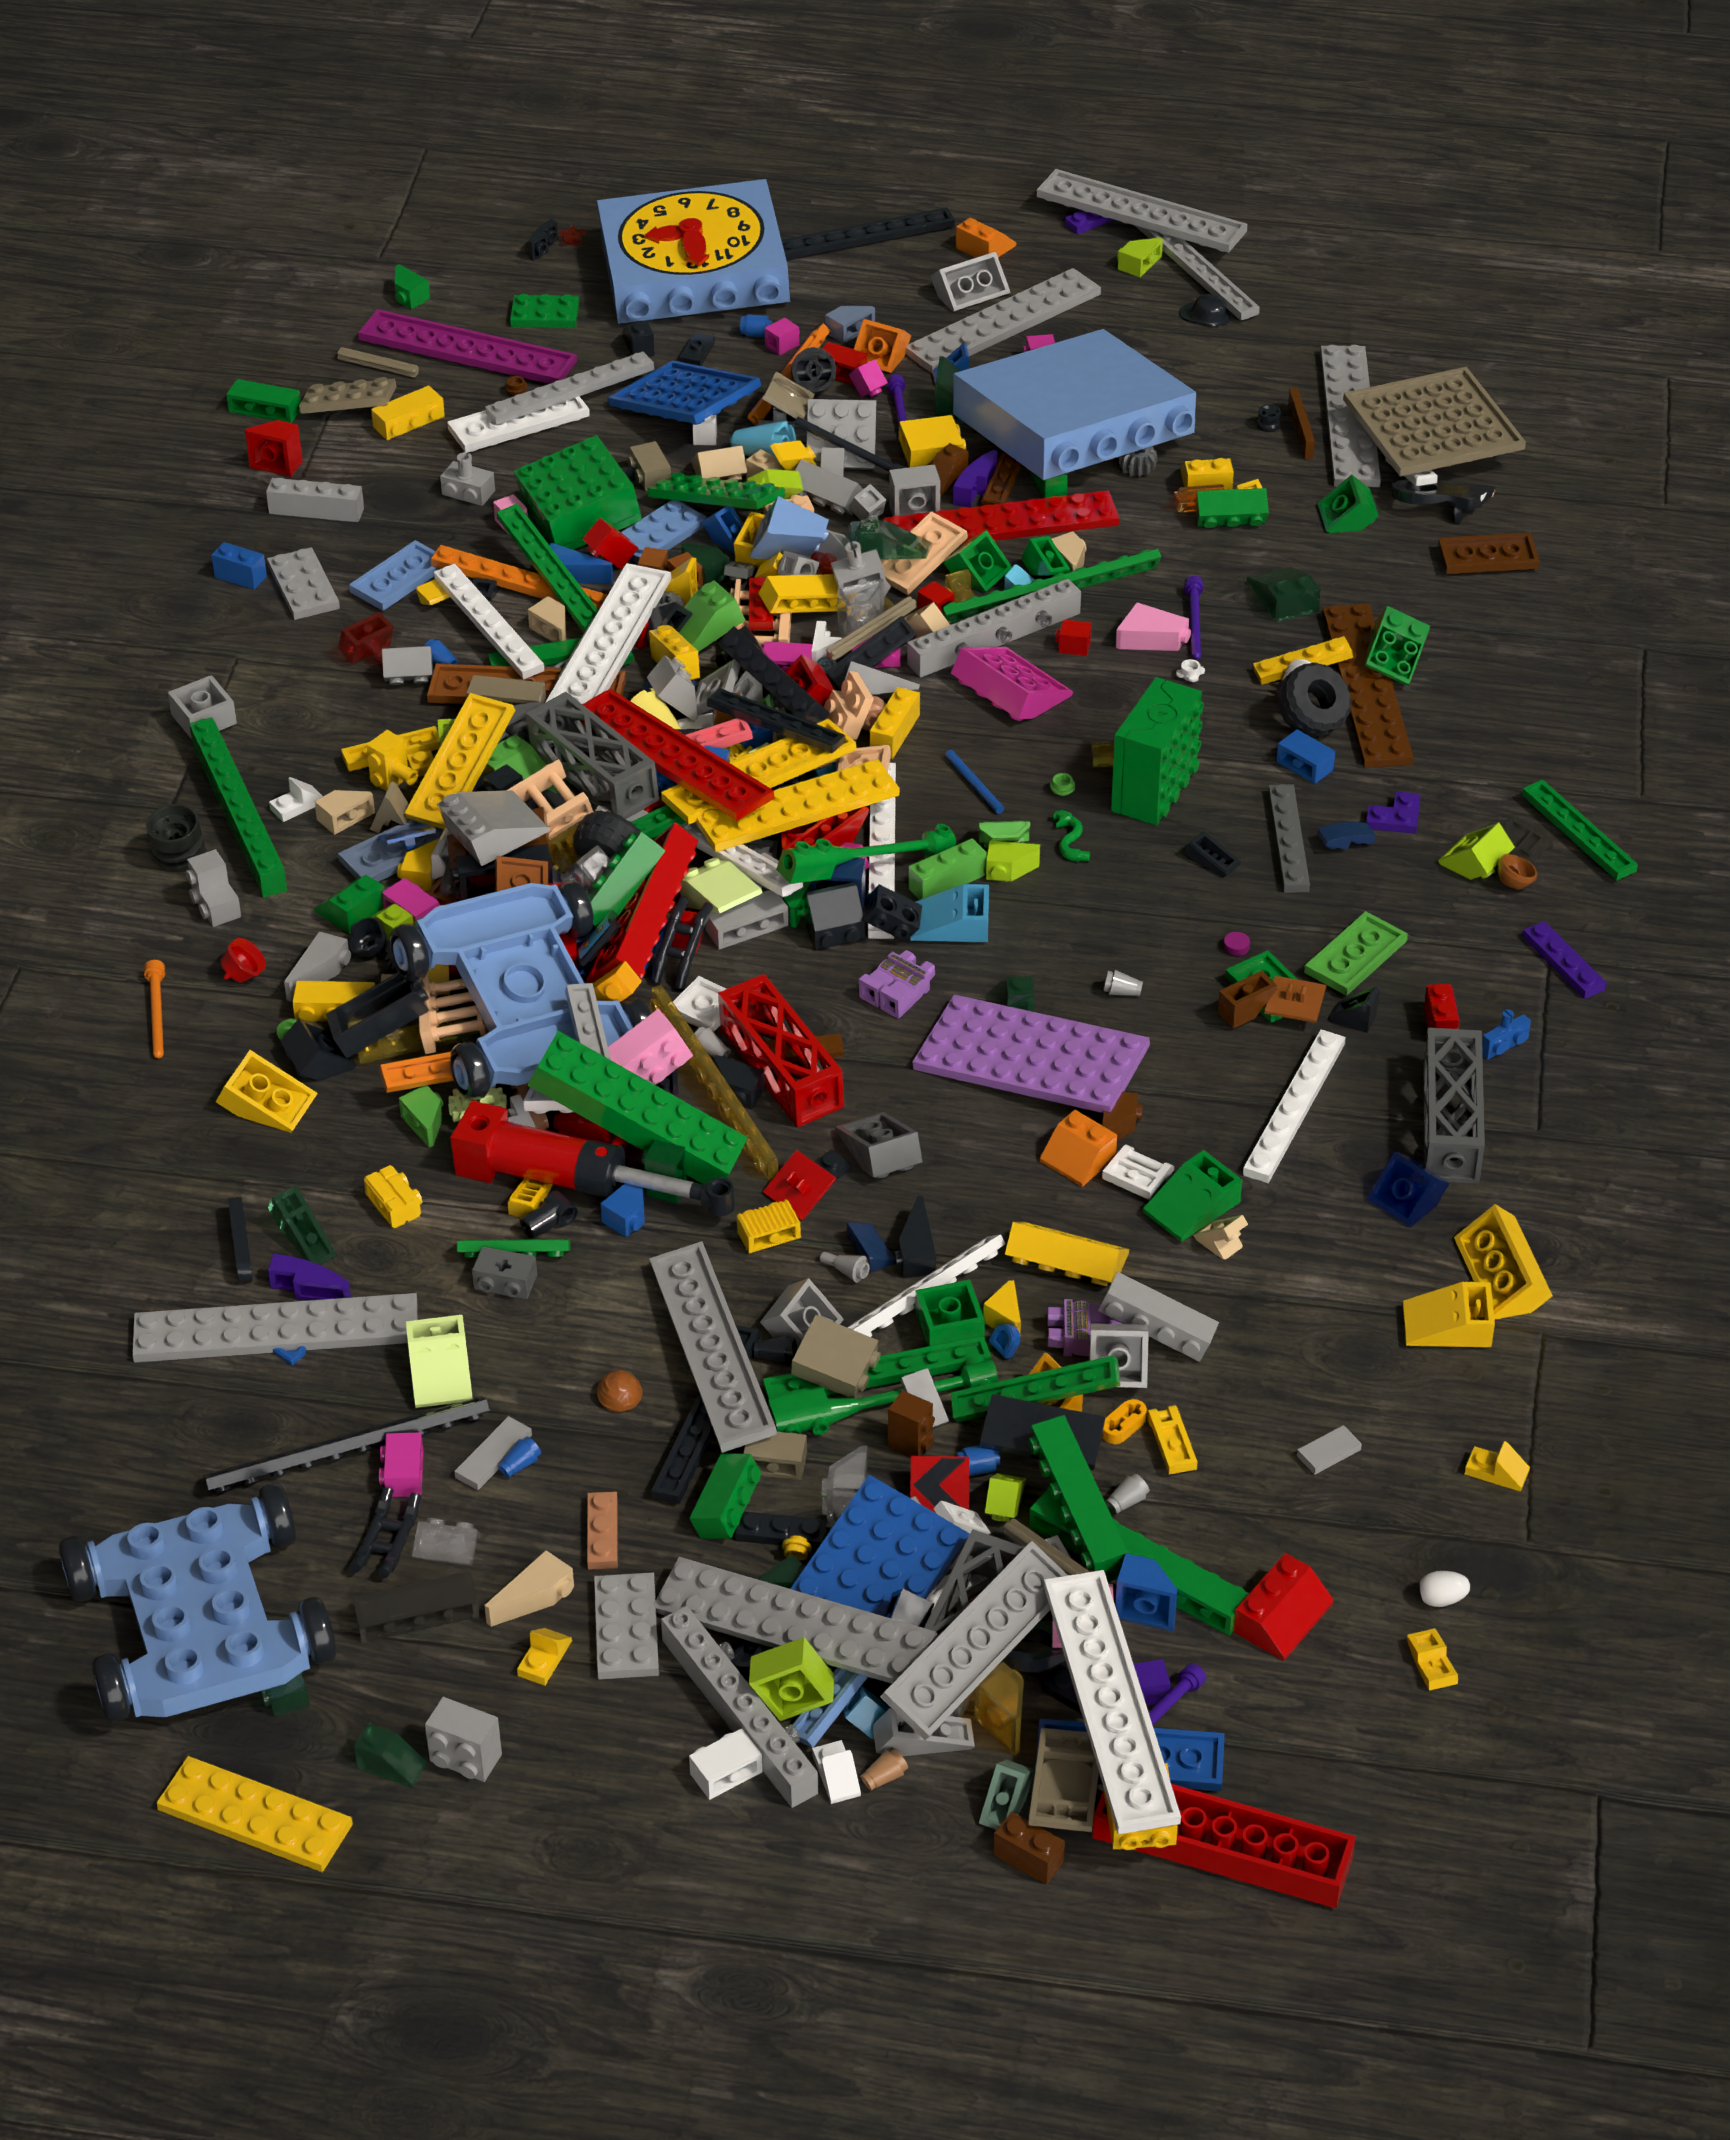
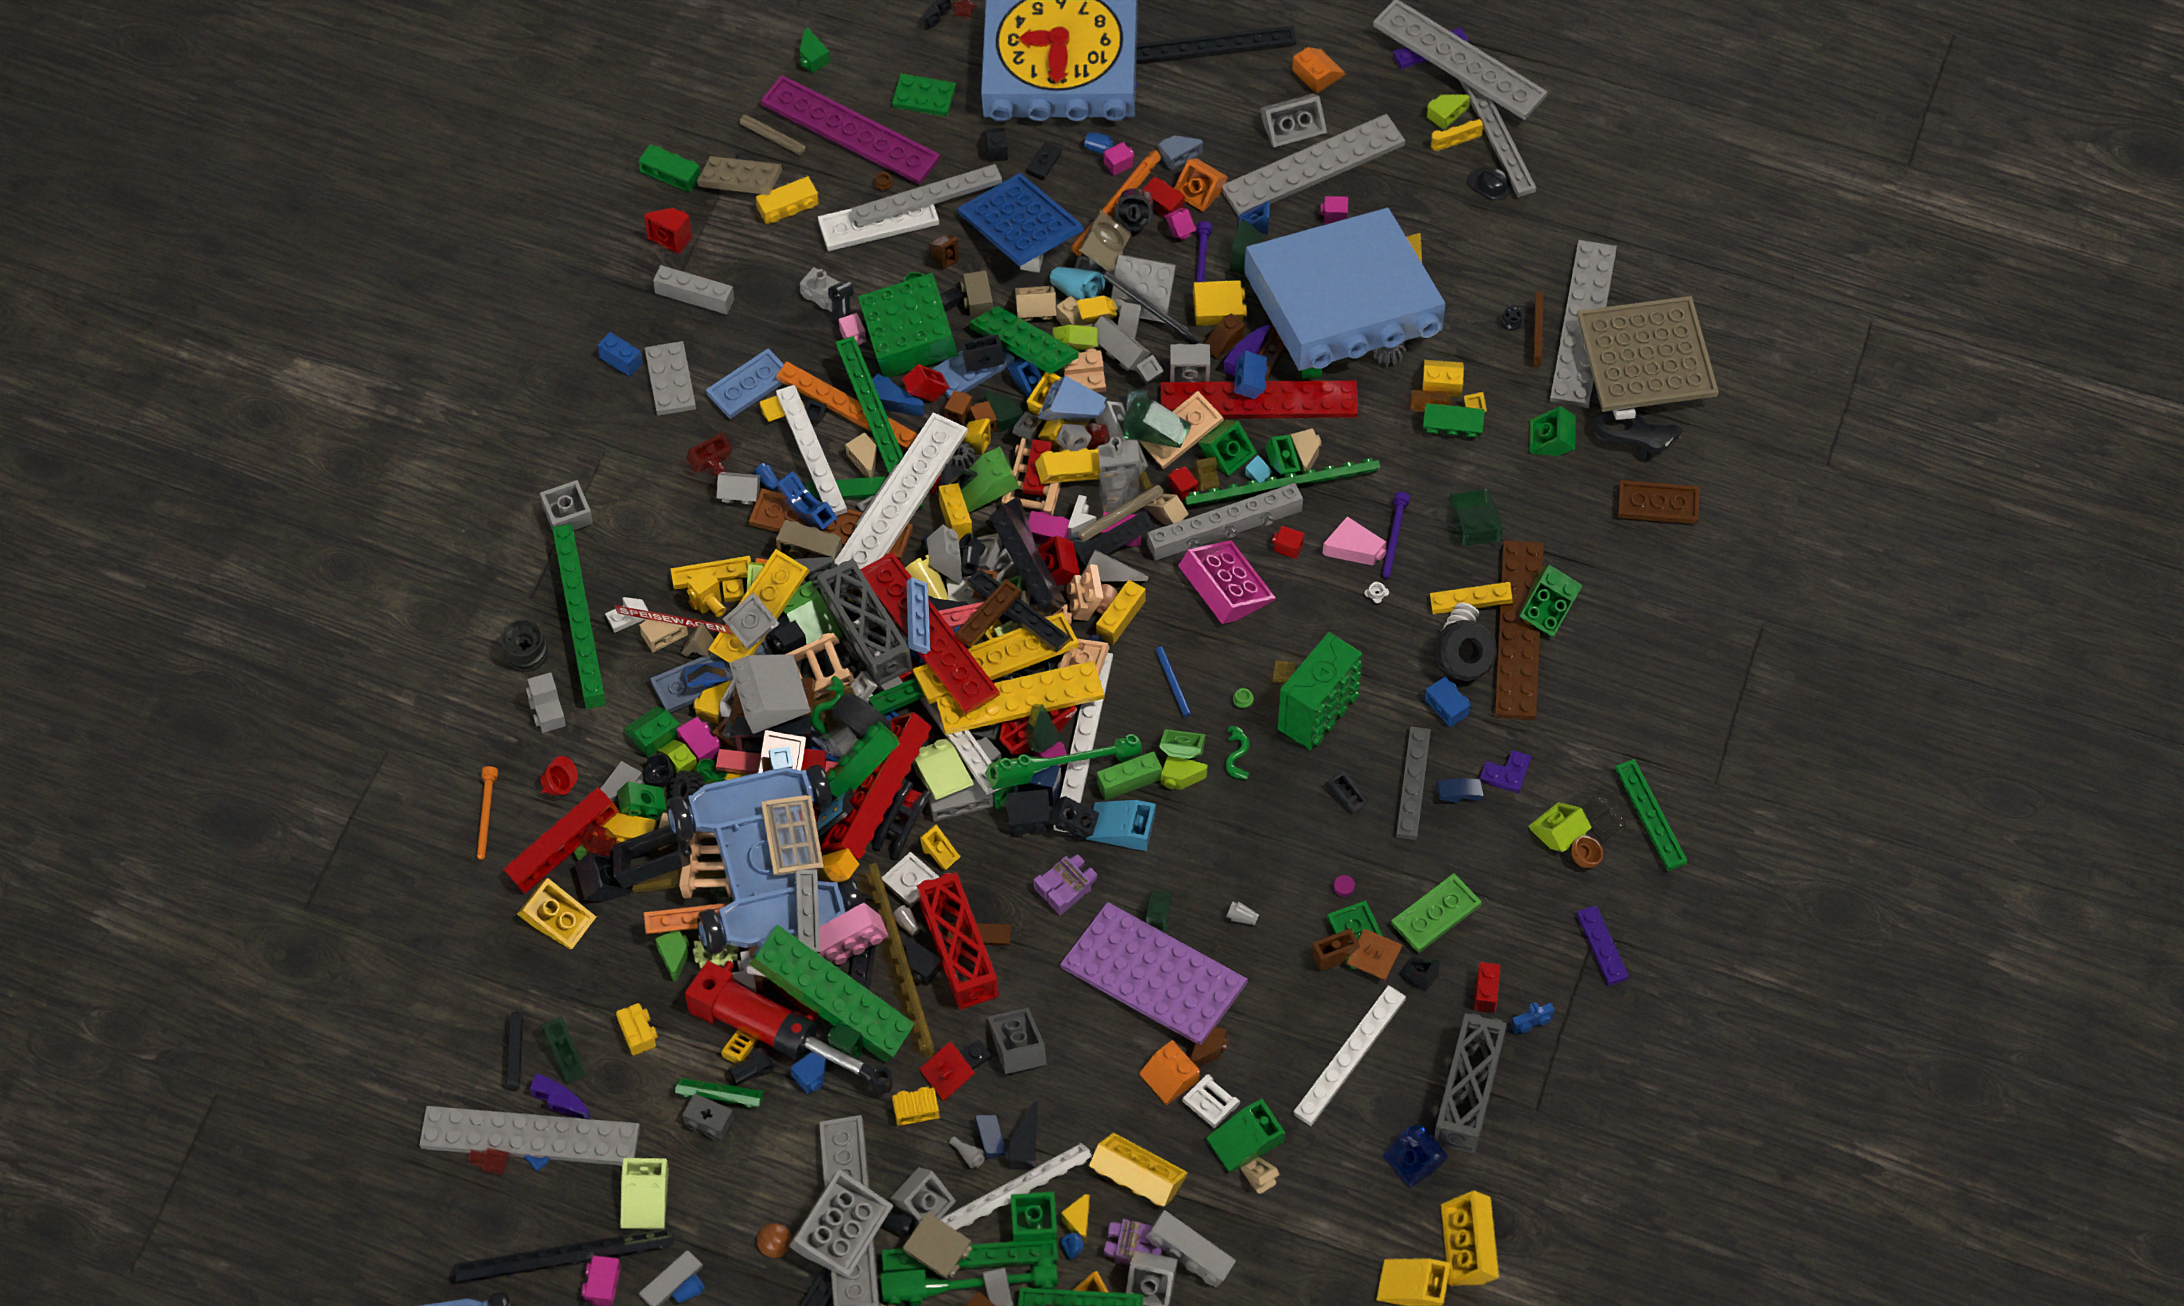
camera: 10 degrees right, 15 degrees up
none -> clear red plate [469,1147,509,1175]
none -> red brick [504,787,620,893]
none -> clear red brick [579,824,617,856]
none -> red sticker [614,605,731,634]
none -> green brick [617,781,666,819]
none -> light grey plate [723,592,780,650]
none -> clear piece [761,795,824,875]
none -> panel [768,746,794,771]
none -> blue arch [776,471,838,530]
none -> light grey slope [789,1170,893,1277]
none -> green animal [811,676,844,734]
none -> black piece [828,281,854,322]
none -> medium blue plate [907,577,930,654]
none -> yellow slope [920,825,960,870]
none -> reddish brown slope [929,235,959,270]
none -> reddish brown tile [955,579,1022,648]
none -> black piece [959,533,986,574]
none -> black brick [960,334,1005,372]
none -> clear green slope [1025,704,1062,752]
none -> blue brick [1234,351,1268,399]
none -> yellow plate [1431,119,1483,151]

